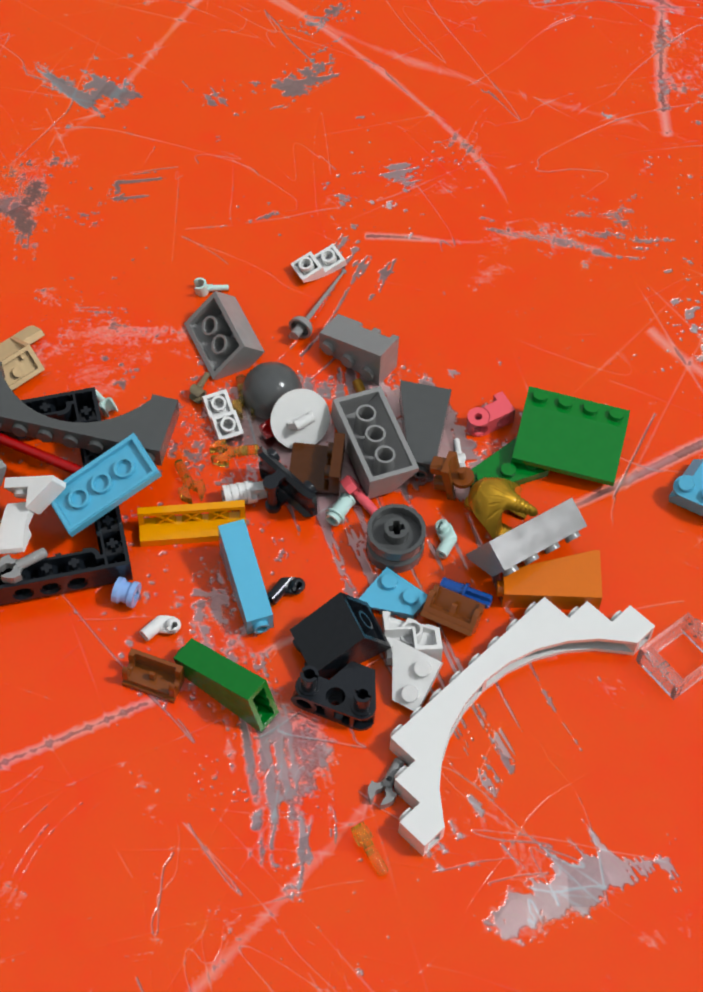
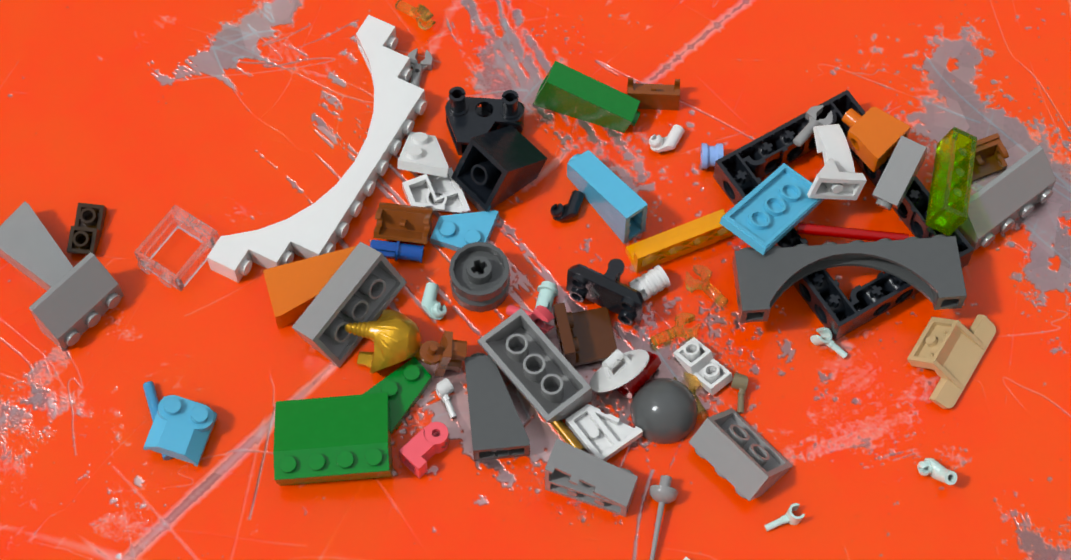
camera: 165 degrees right, 5 degrees up
none -> white wing [565,404,643,461]
none -> light aqua arm [917,458,957,485]

